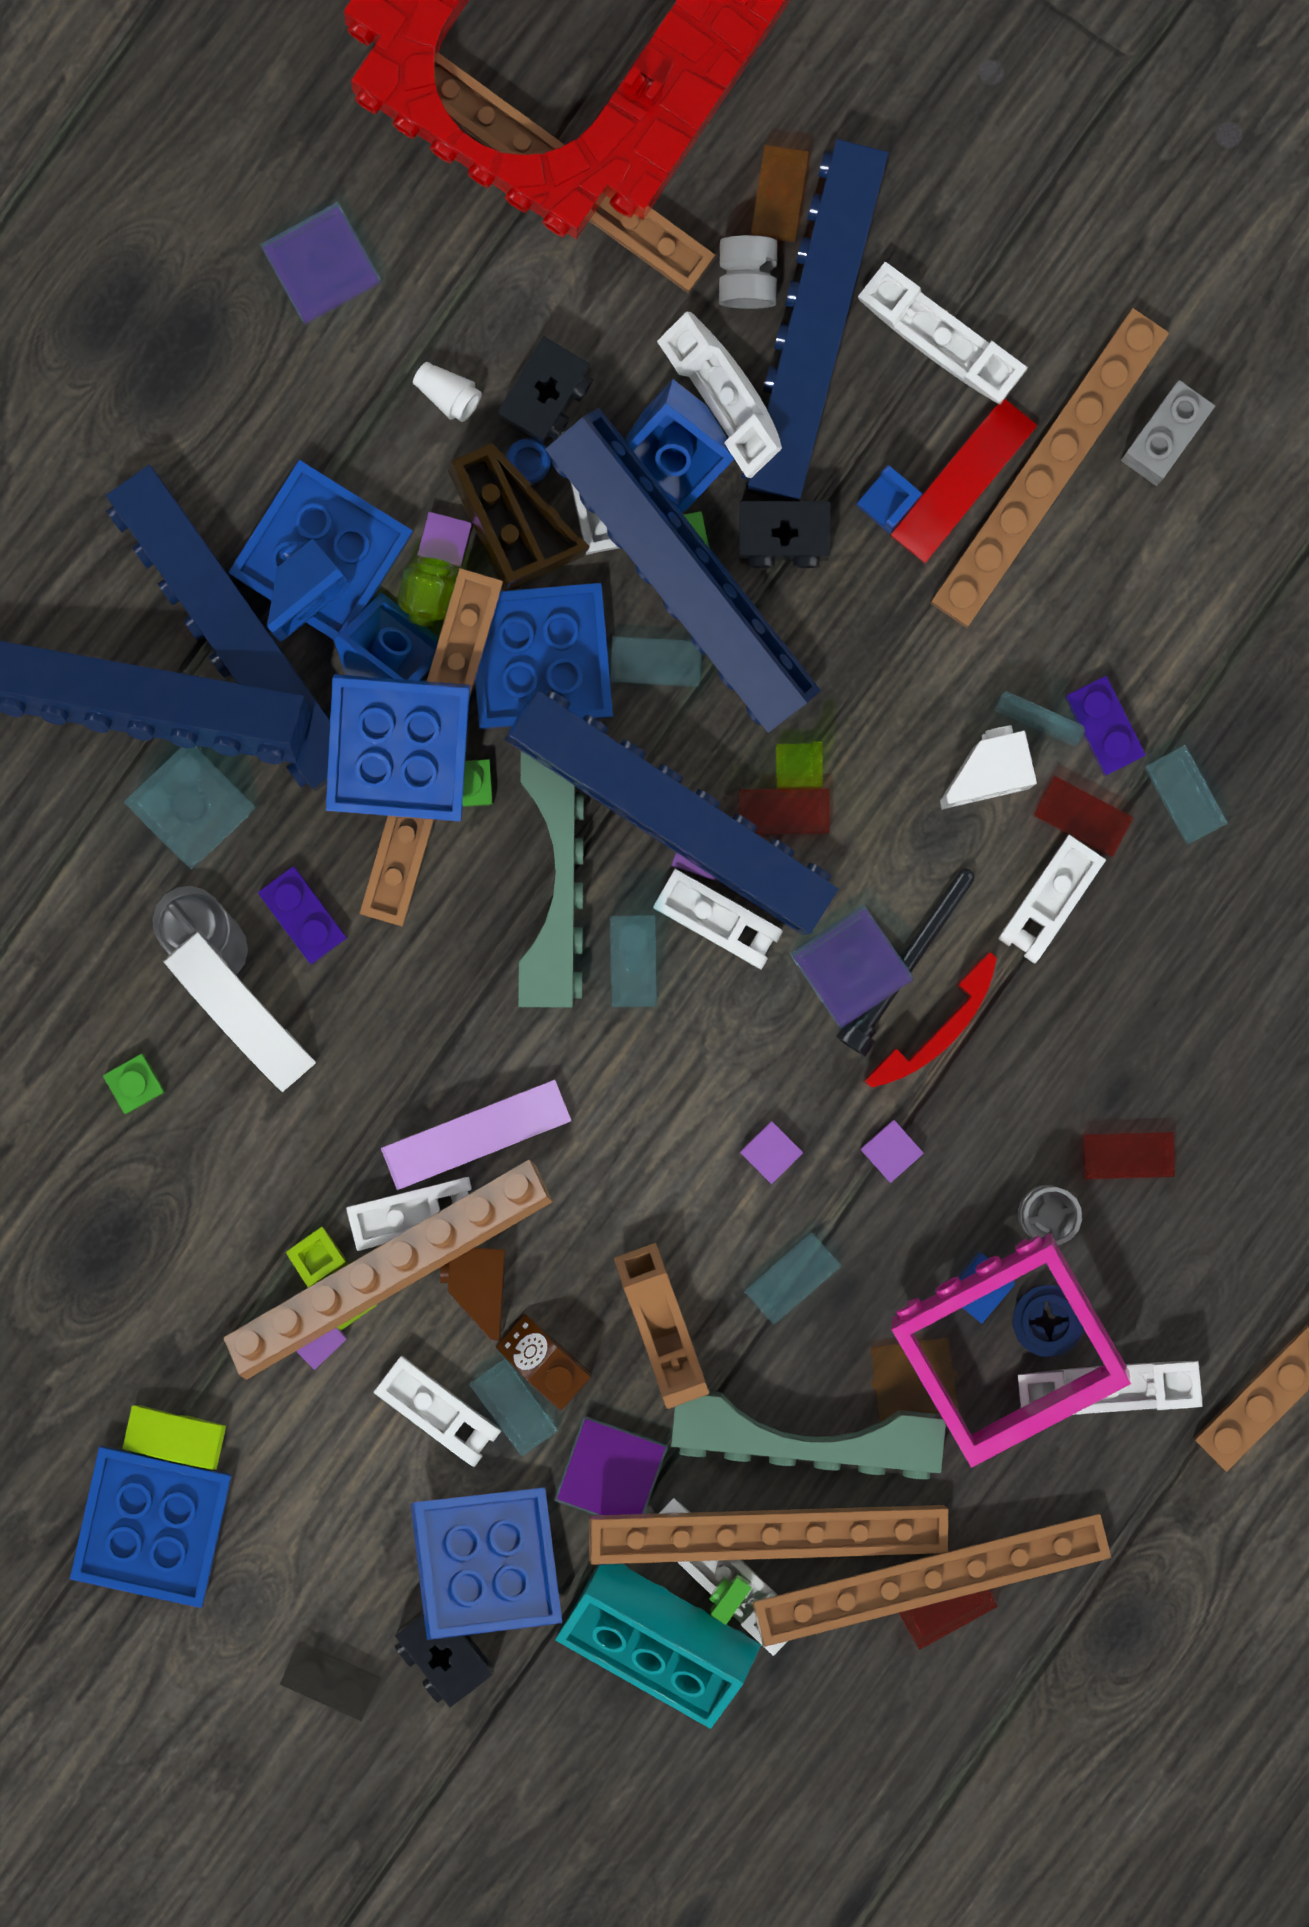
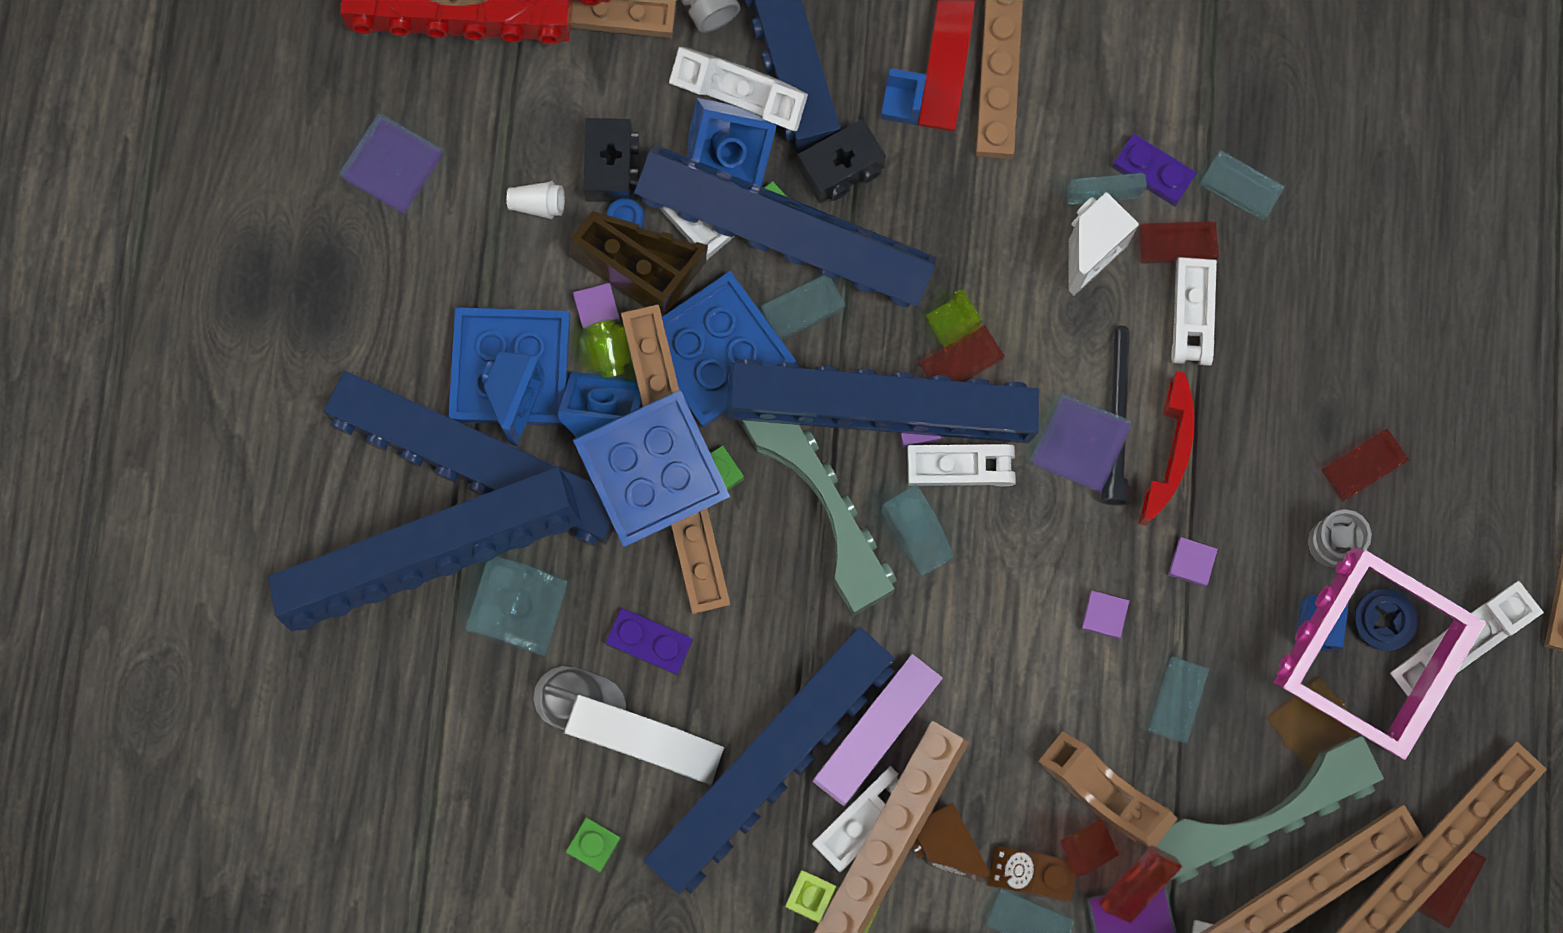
camera: 30 degrees left, 10 degrees down
none -> dark blue brick [644,627,895,895]
none -> clear red tile [1060,819,1120,878]
none -> clear red tile [1099,845,1183,923]

